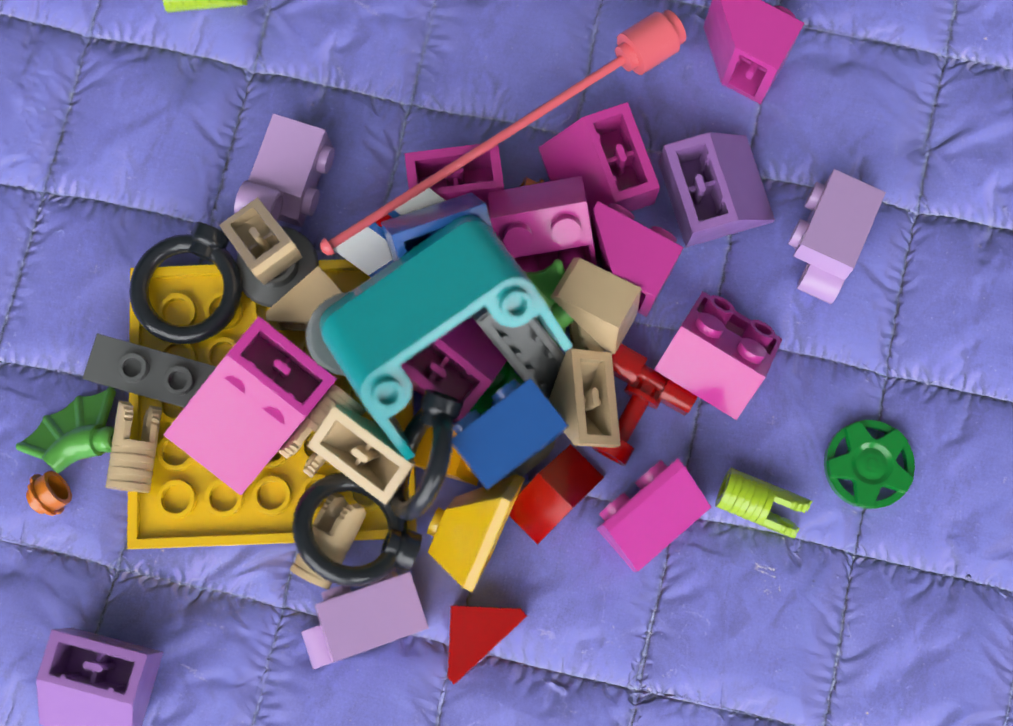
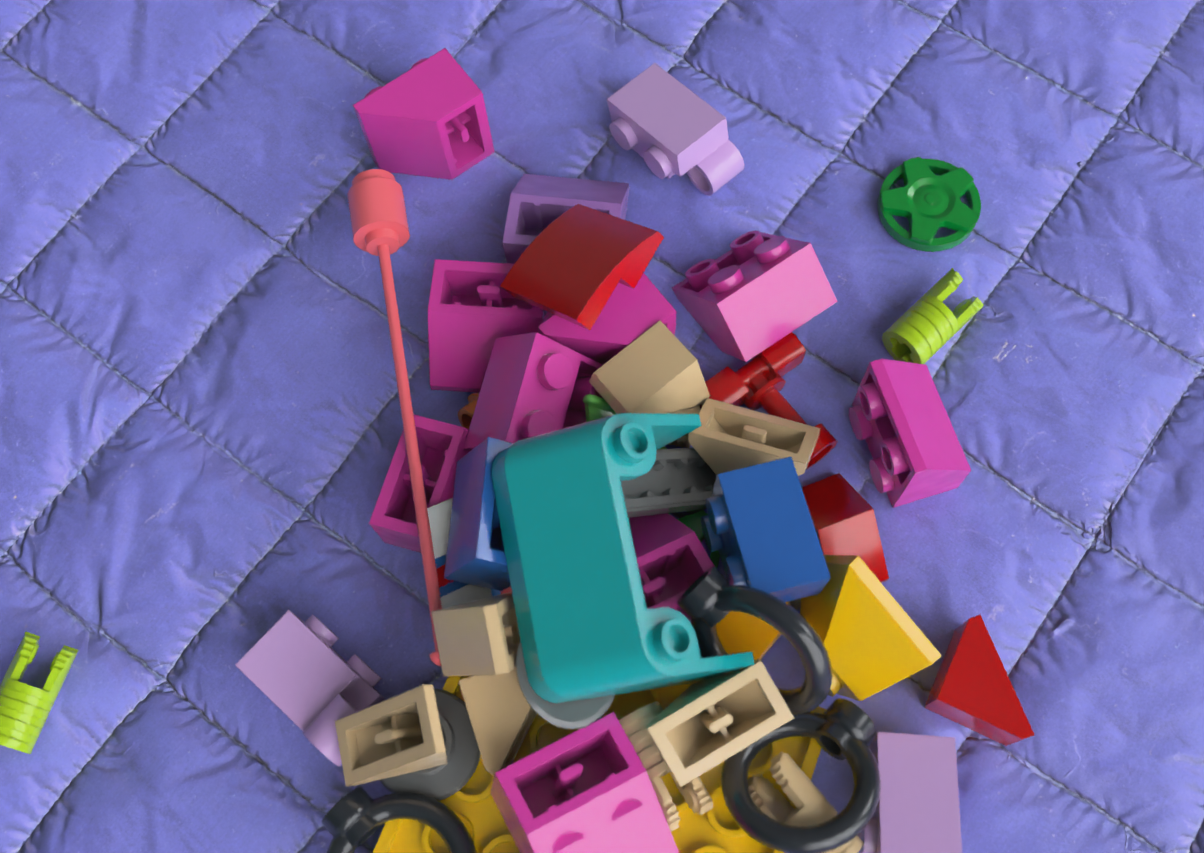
camera: 65 degrees left, 10 degrees down
none -> tan slope [431,592,520,676]
none -> red slope [500,204,664,330]

